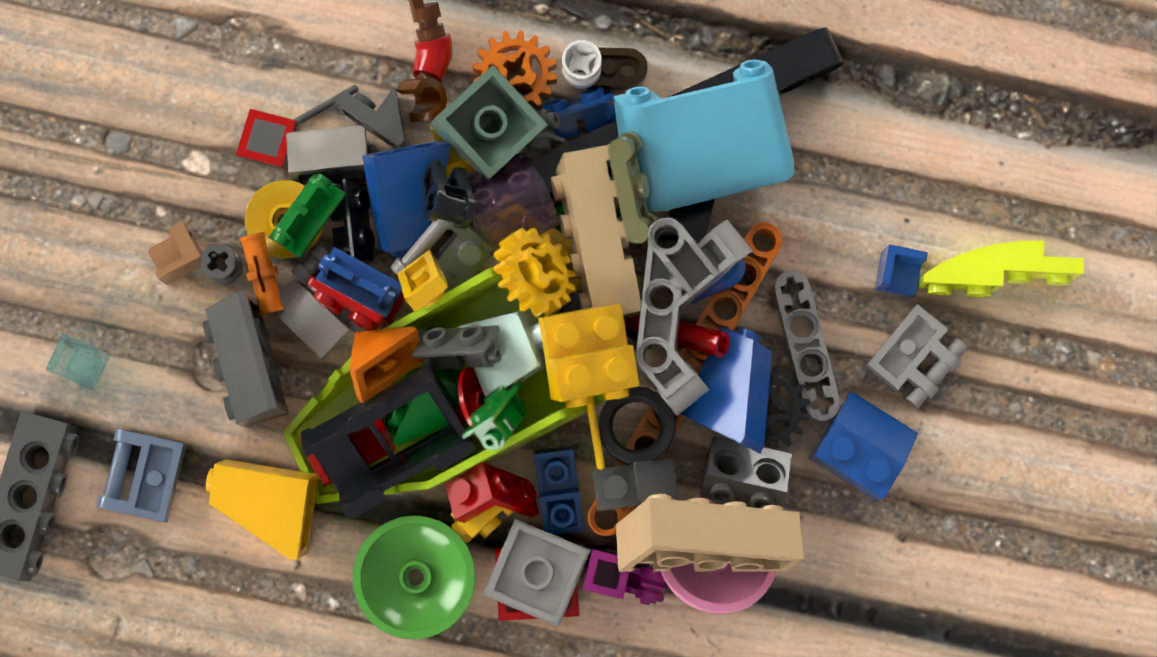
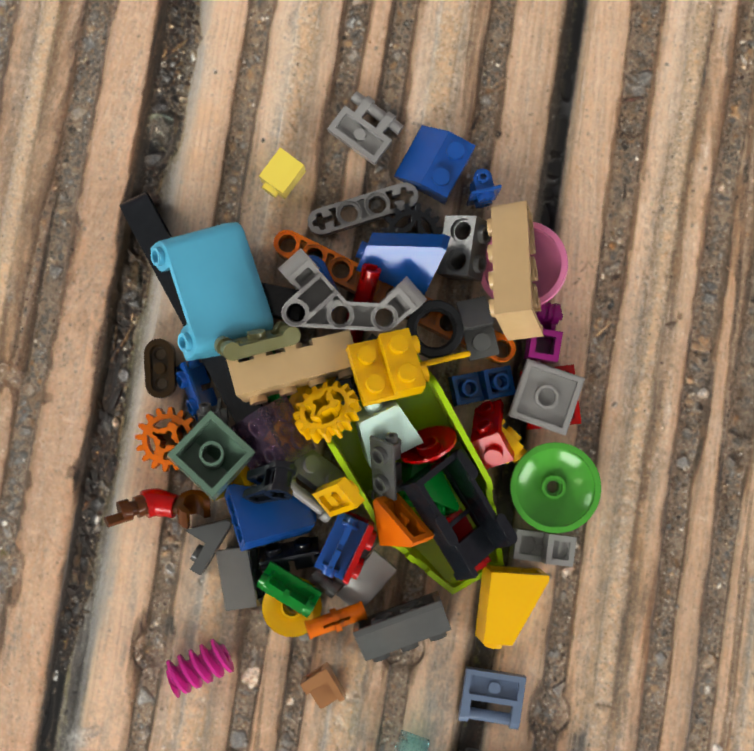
camera: 90 degrees left, 5 degrees up
dark grey bush [200,244,243,285] -> none
piece [236,85,359,168] -> none
green hinge [462,381,527,450] -> none
white wheel [562,40,601,89] -> none
blue panel [875,244,928,298] -> none
neon yellow slope [917,241,1084,298] -> none
none -> dark pink piece [166,639,234,698]
none -> light yellow brick [259,148,306,199]
none -> blue hinge [466,168,502,209]
none -> light grey slope [509,528,577,567]

